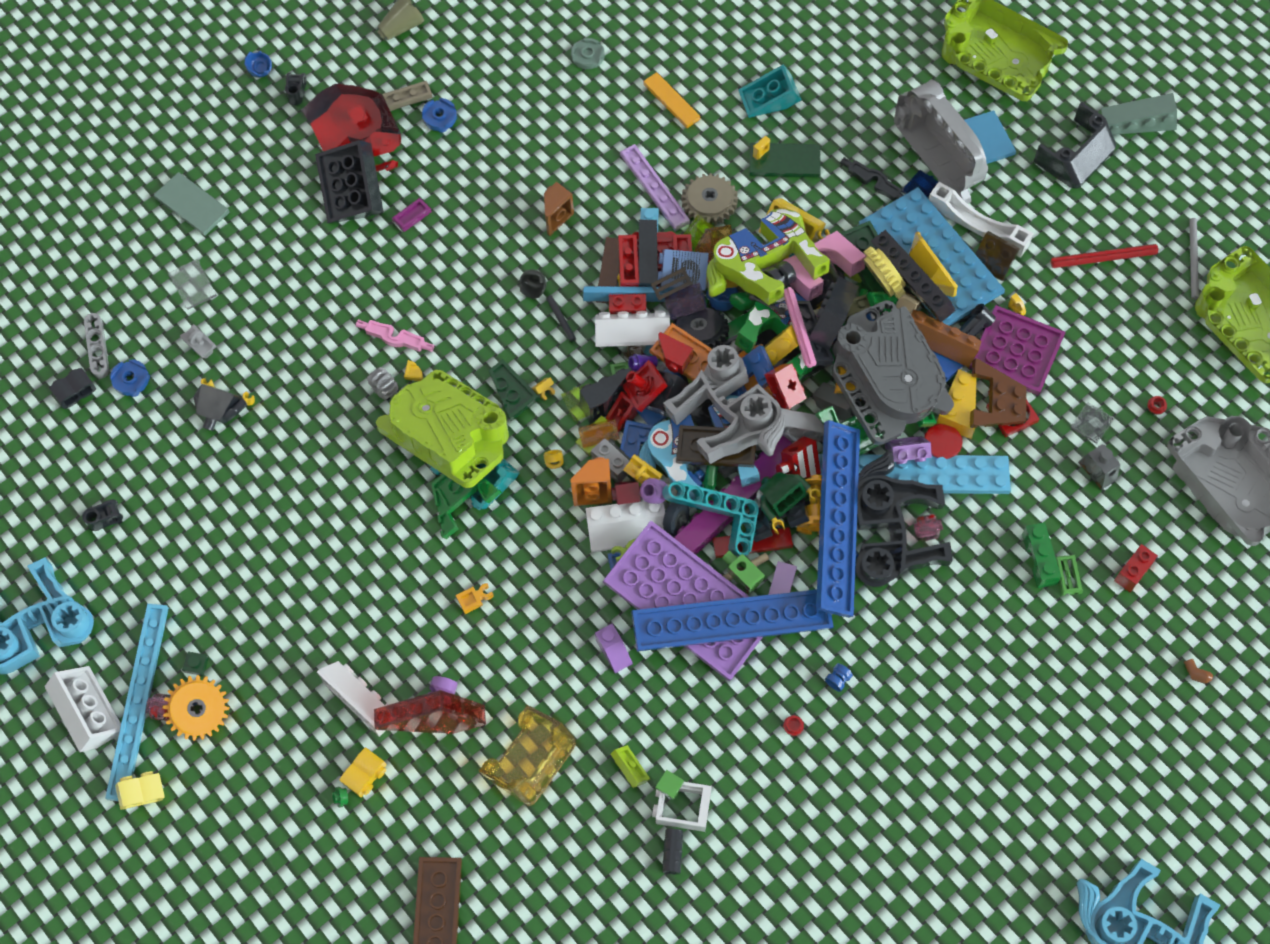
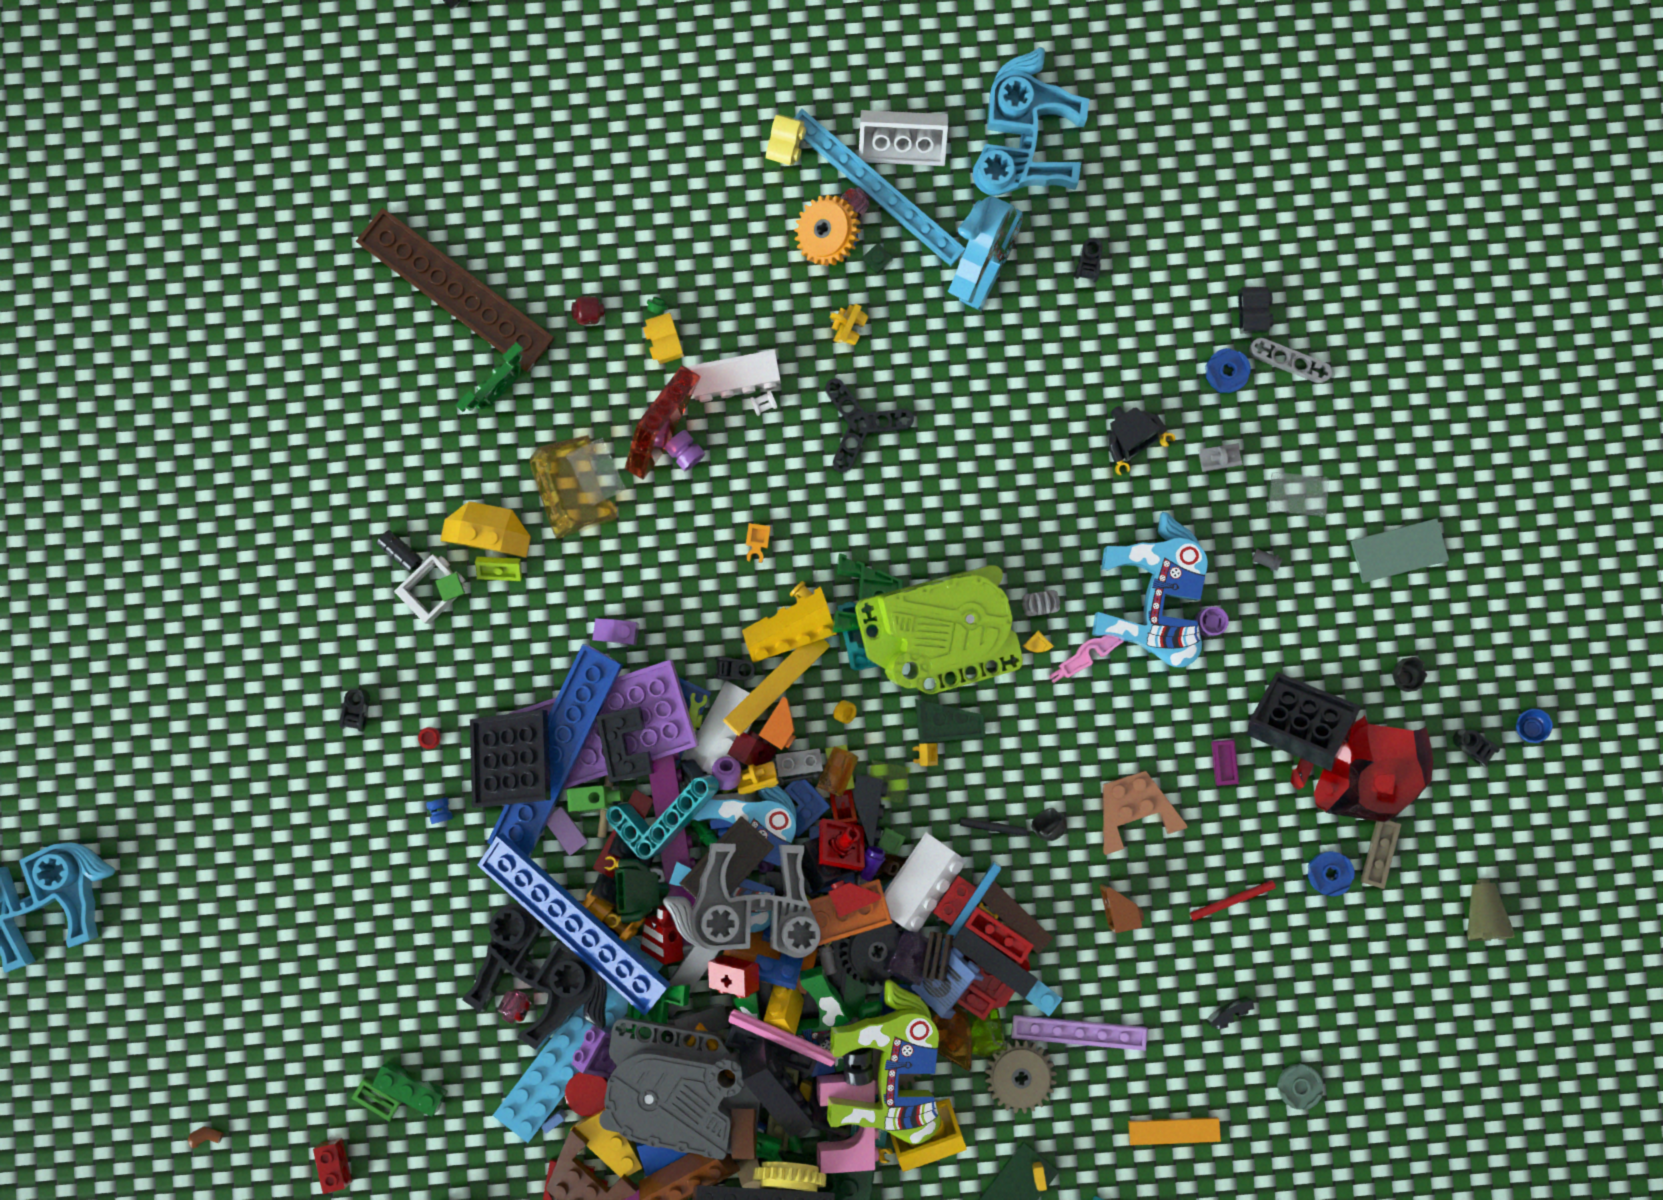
camera: 125 degrees right, 20 degrees up
none -> black piece [339,688,370,732]
none -> yellow wedge [440,501,531,558]
none -> green wing [455,342,523,412]
none -> black plate [470,709,551,808]
none -> medium blue tile [541,1109,568,1134]
none -> clear piece [566,438,626,506]
none -> dark red head [571,296,604,325]
none -> black plate [596,707,655,782]
none -> black piece [713,657,757,681]
none -> yellow tile [723,639,831,736]
none -> reddish brown slope [731,1108,757,1160]
none -> yellow wedge [742,587,837,663]
none -> white bush [750,390,777,416]
none -> yellow bush [789,581,813,599]
none -> black piece [825,378,914,474]
none -> yellow hips [829,304,868,345]
none -> medium azure animal [948,196,1023,311]
none -> animal [1092,512,1208,667]
none -> nougat wing [1103,771,1187,855]
none -> red bar [1190,880,1276,921]
none -> medium lavender wheel [1194,607,1229,637]
none -> black slope [1207,997,1255,1029]
none -> dark grey pin [1252,548,1282,571]
none -> pearl dark grey hair [1392,657,1427,692]

